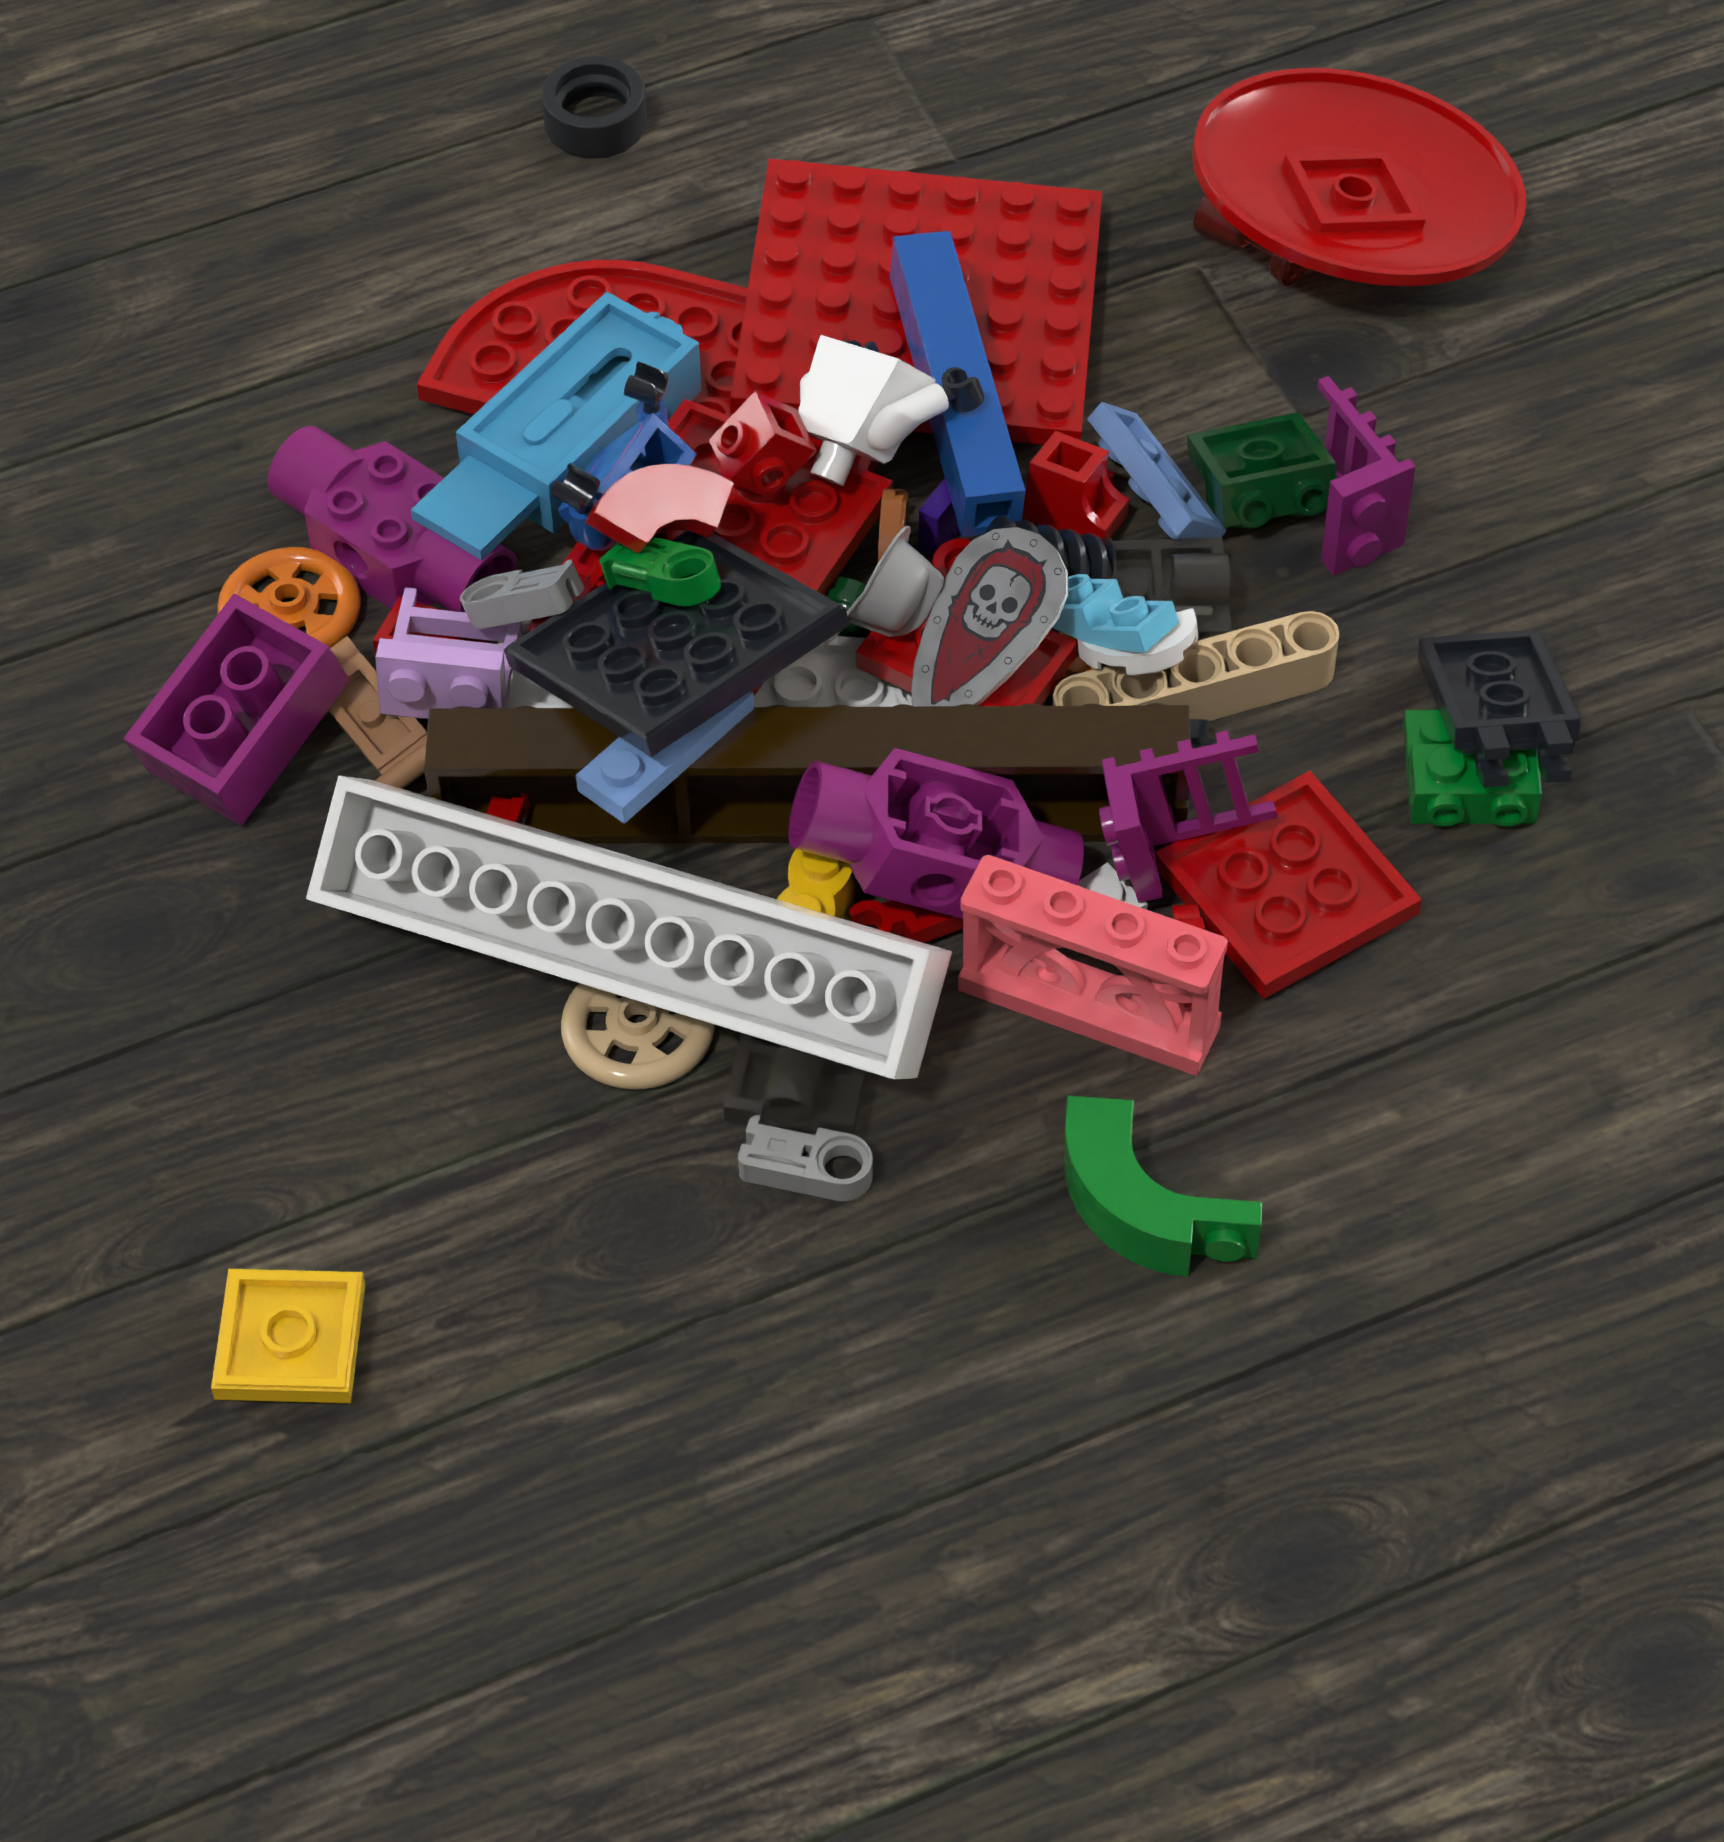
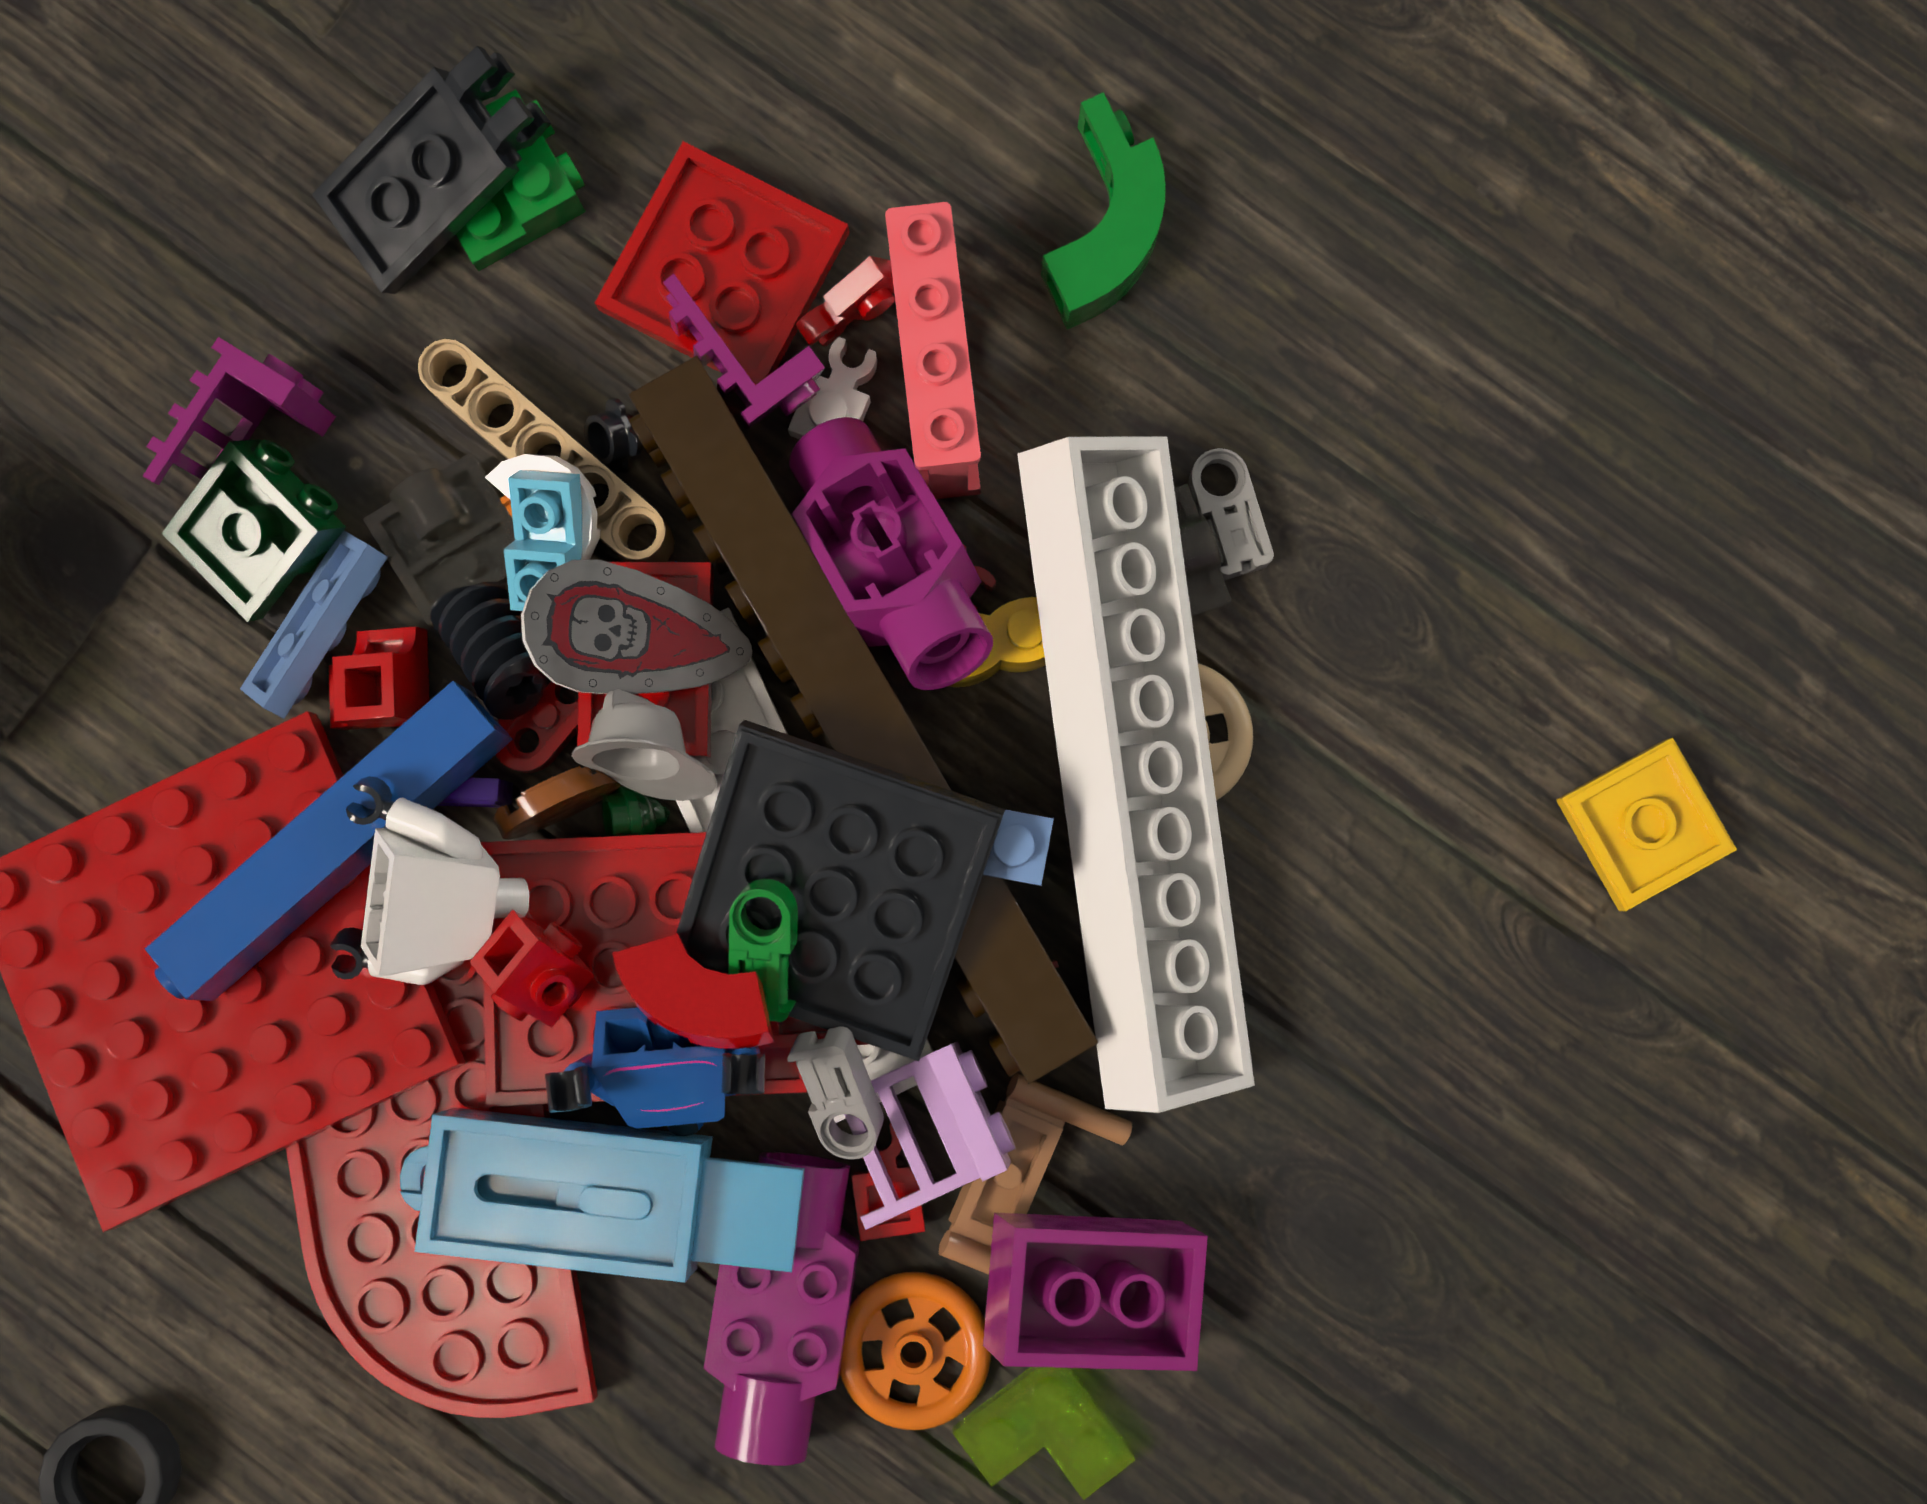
camera: 120 degrees left, 30 degrees up
none -> clear neon green plate [952,1367,1136,1500]

